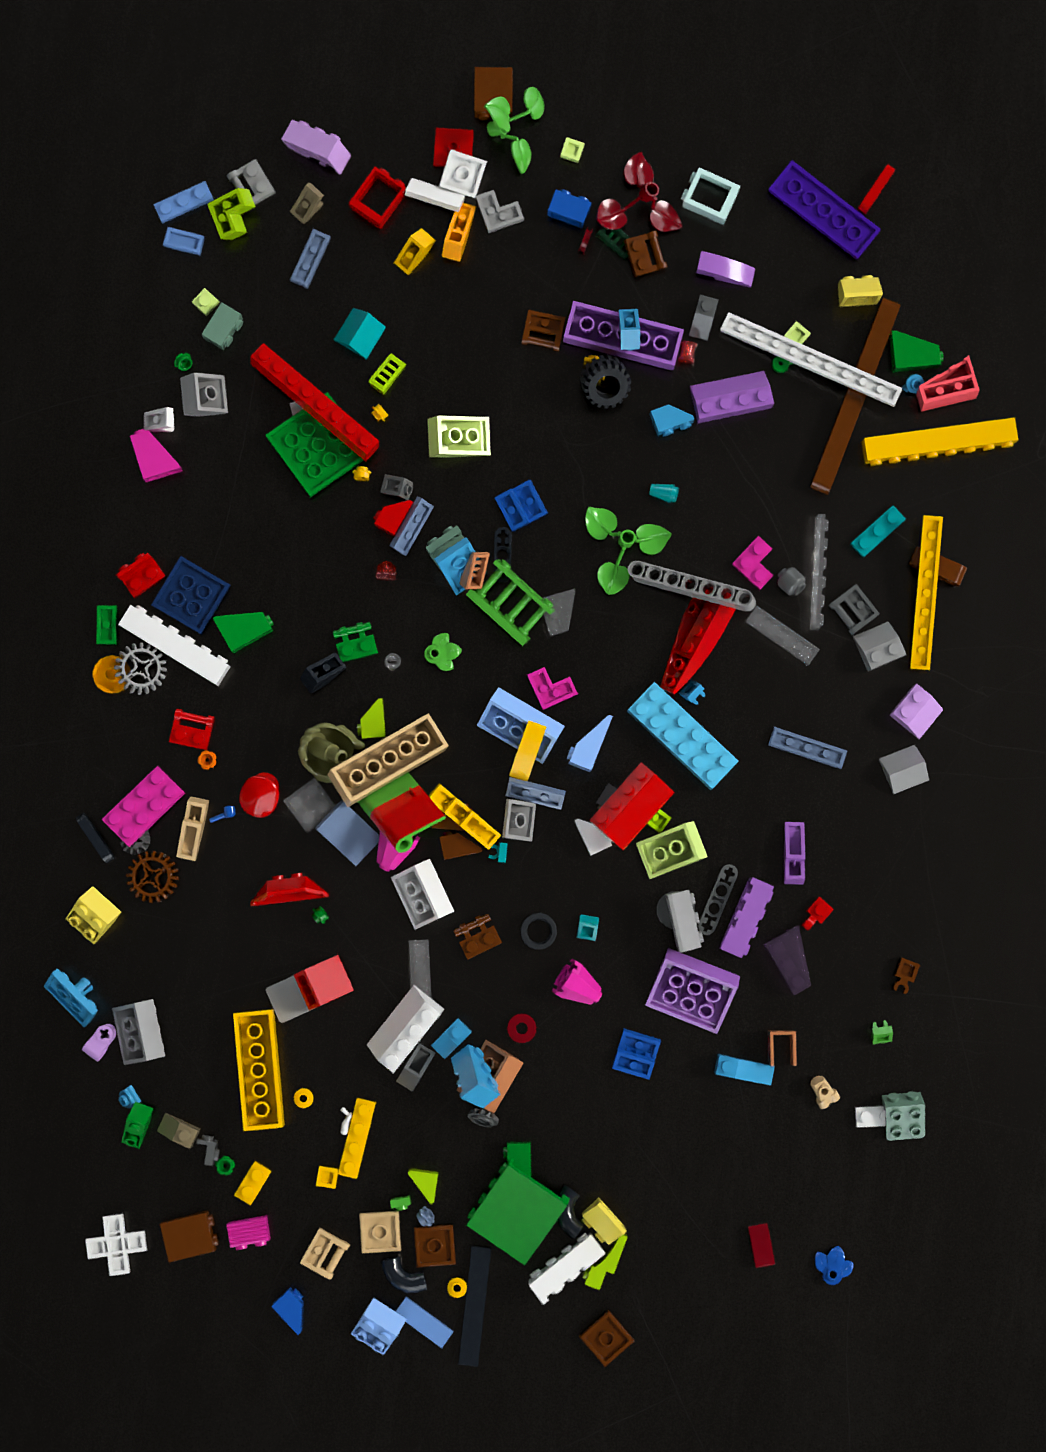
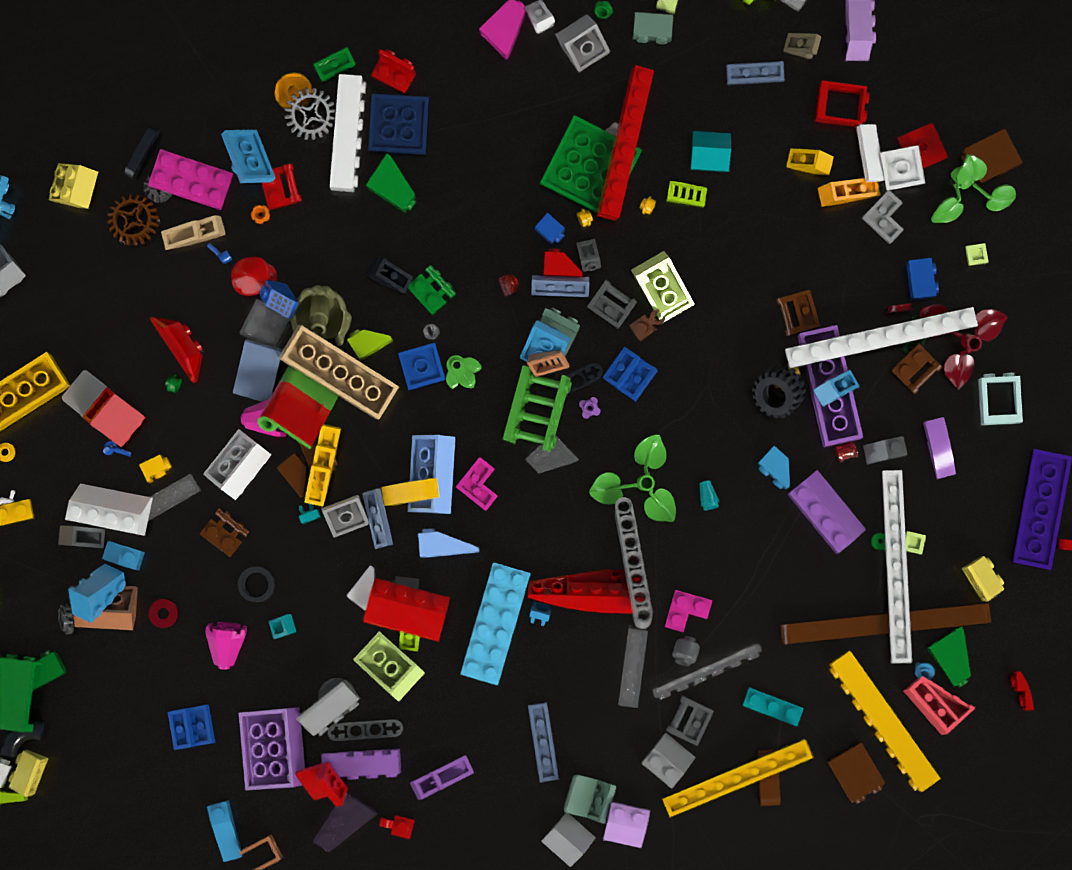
camera: 70 degrees right, 0 degrees up
none -> blue hand [103,440,132,457]
none -> yellow brick [139,455,171,483]
none -> dark azure plate [221,130,276,183]
none -> blue slope [260,280,299,319]
none -> red bracket [295,762,348,807]
none -> blue plate [398,343,445,390]
none -> blue brick [535,213,565,245]
none -> sand green bracket [564,775,616,824]
none -> medium lavender plate [579,397,600,418]
none -> dark grey plate [587,280,638,329]
none -> reddish brown plate [629,309,666,341]
none -> white plate [785,307,978,368]
none -> reddish brown brick [826,742,885,804]
none -> red slope [1010,671,1034,710]

